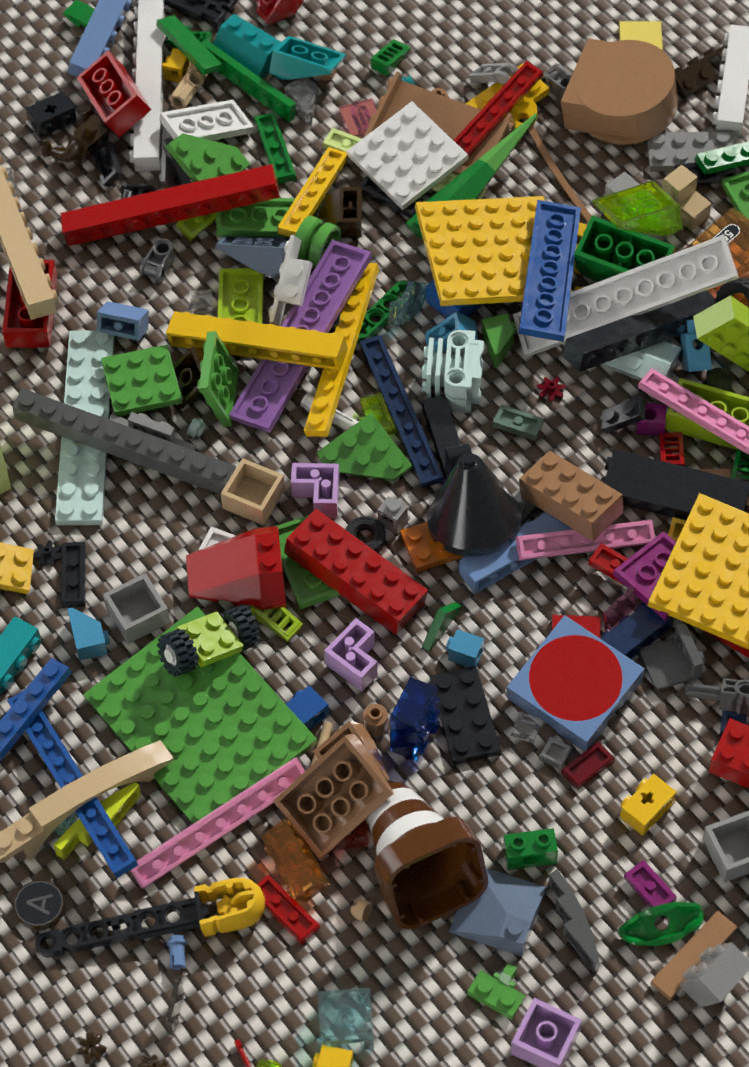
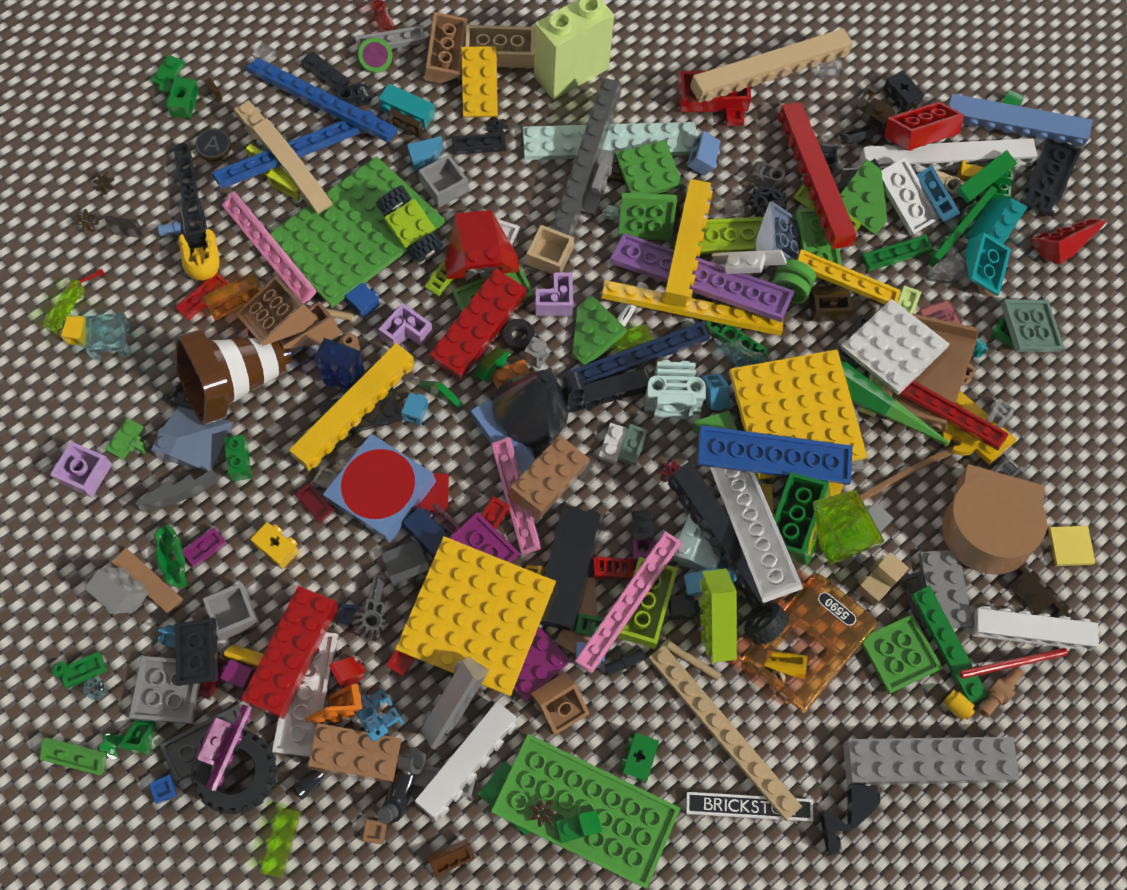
camera: 80 degrees right, 10 degrees up
none -> black hose [161,382,193,410]
none -> yellow brick [289,343,414,471]
none -> dark brown plate [388,108,423,138]
none -> green slope [473,347,510,383]
none -> white plate [598,423,628,465]
none -> red plate [725,107,745,126]
none -> black gear [748,184,788,217]
none -> dark azure slope [916,165,960,224]
none -> sand green plate [1000,299,1065,352]

